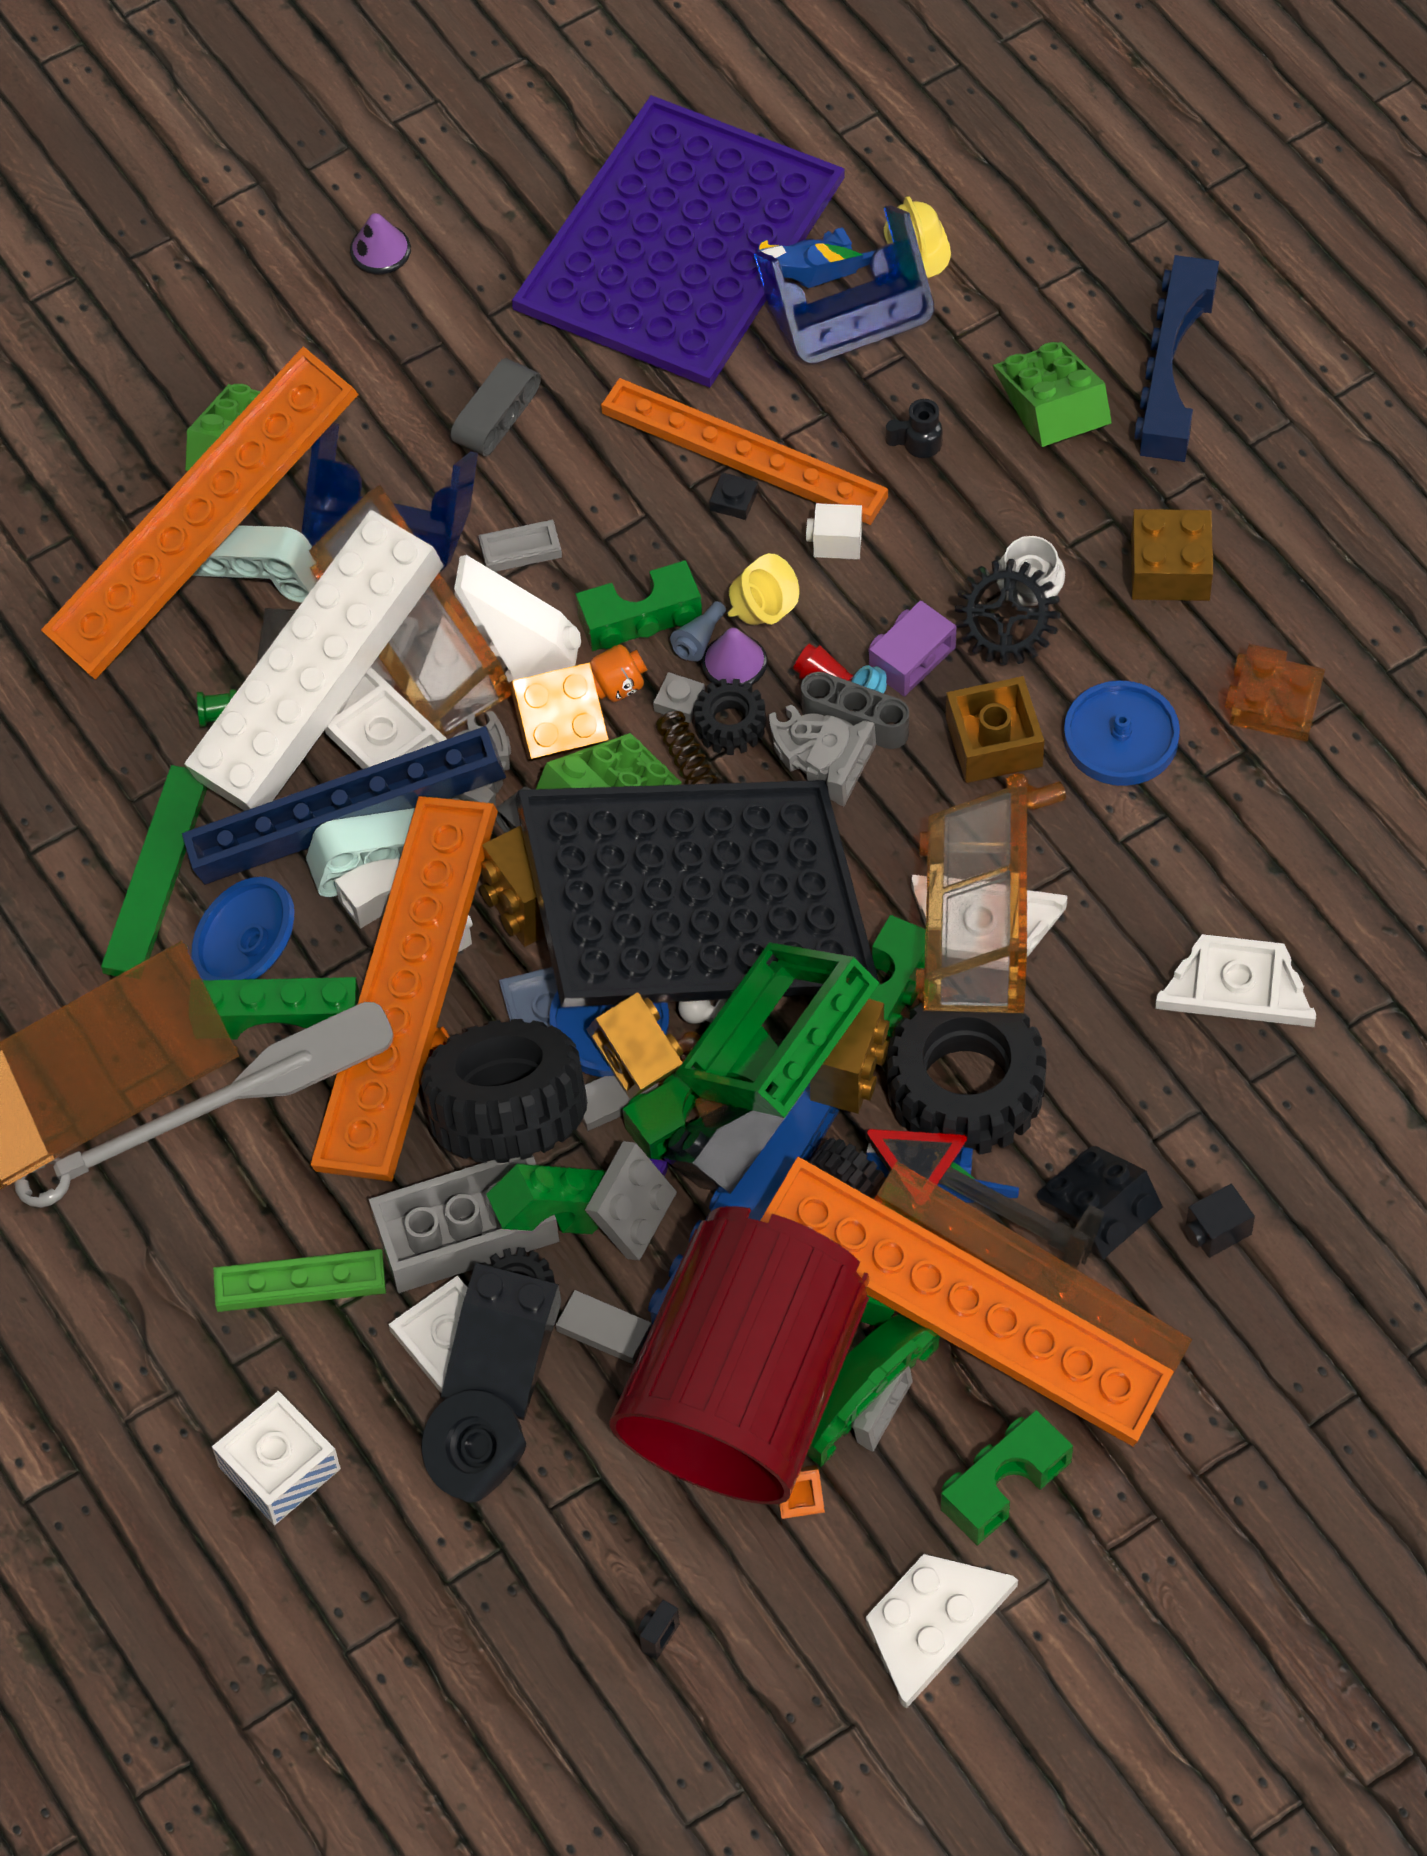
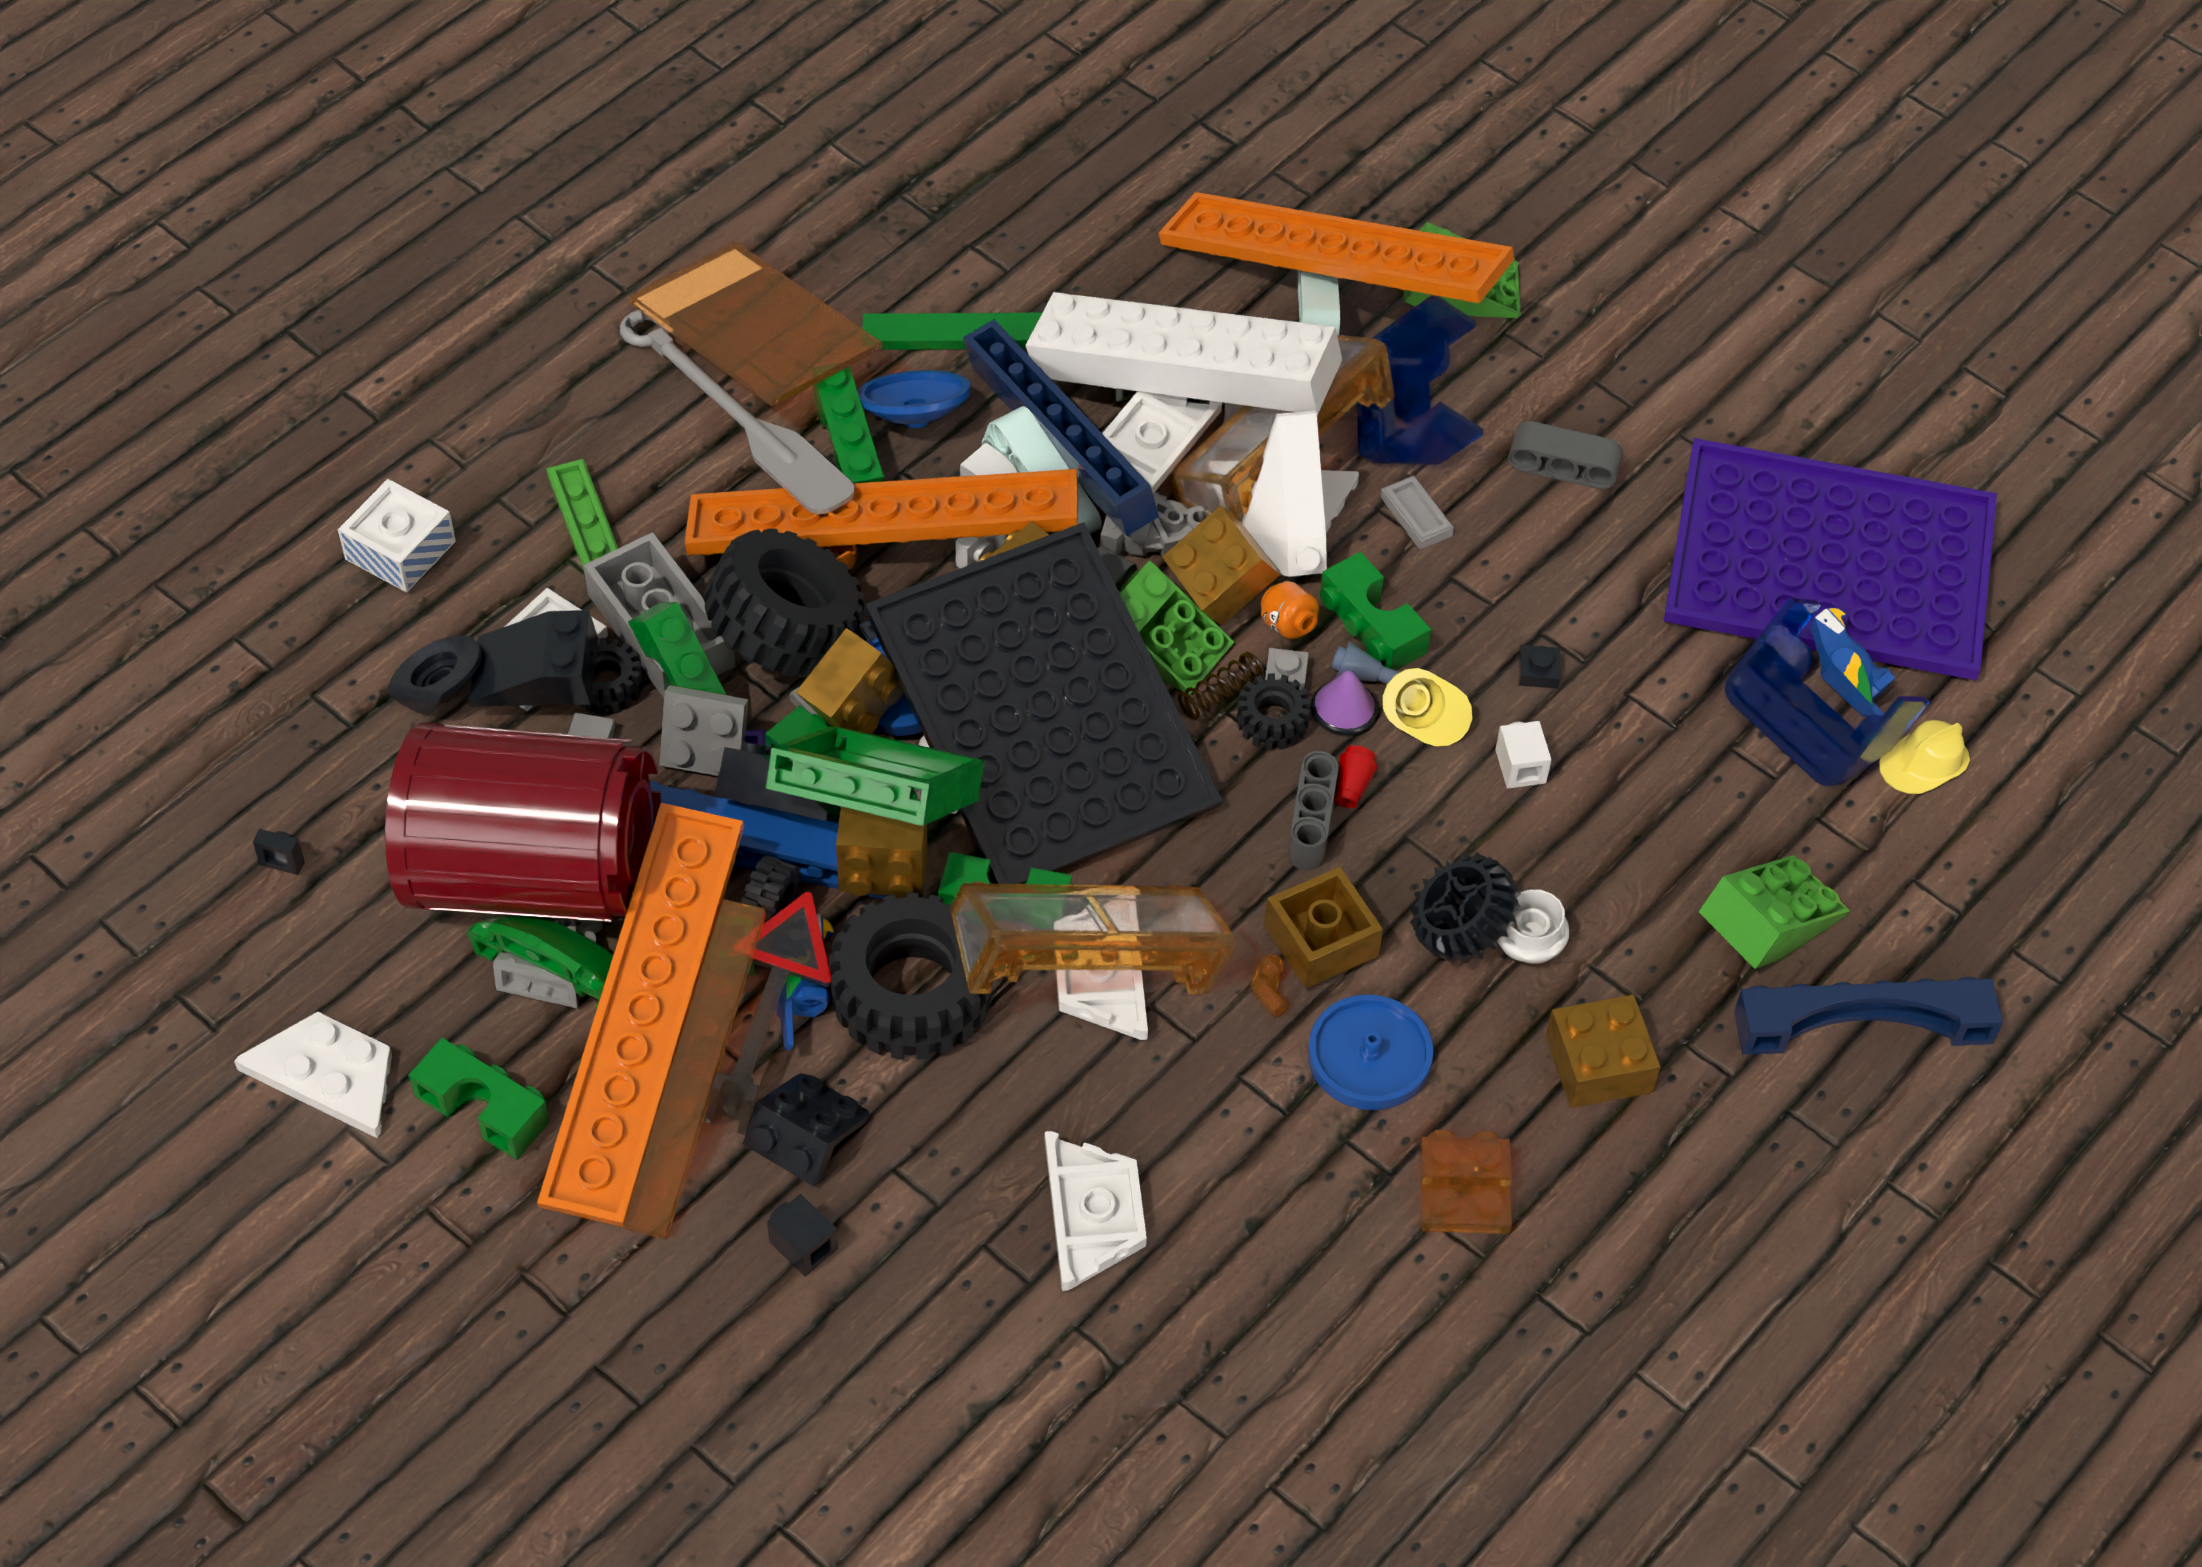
camera: 70 degrees right, 5 degrees down
medium lavender hat [350,213,411,274] -> none
orange plate [601,378,888,525] -> none
light grey piece [769,705,876,807] -> none
orange slope [779,1465,825,1519] -> none
medium azure plate [852,665,887,693] -> none
medium lavender brick [868,600,956,697] -> none
black piece [886,399,943,458] -> none

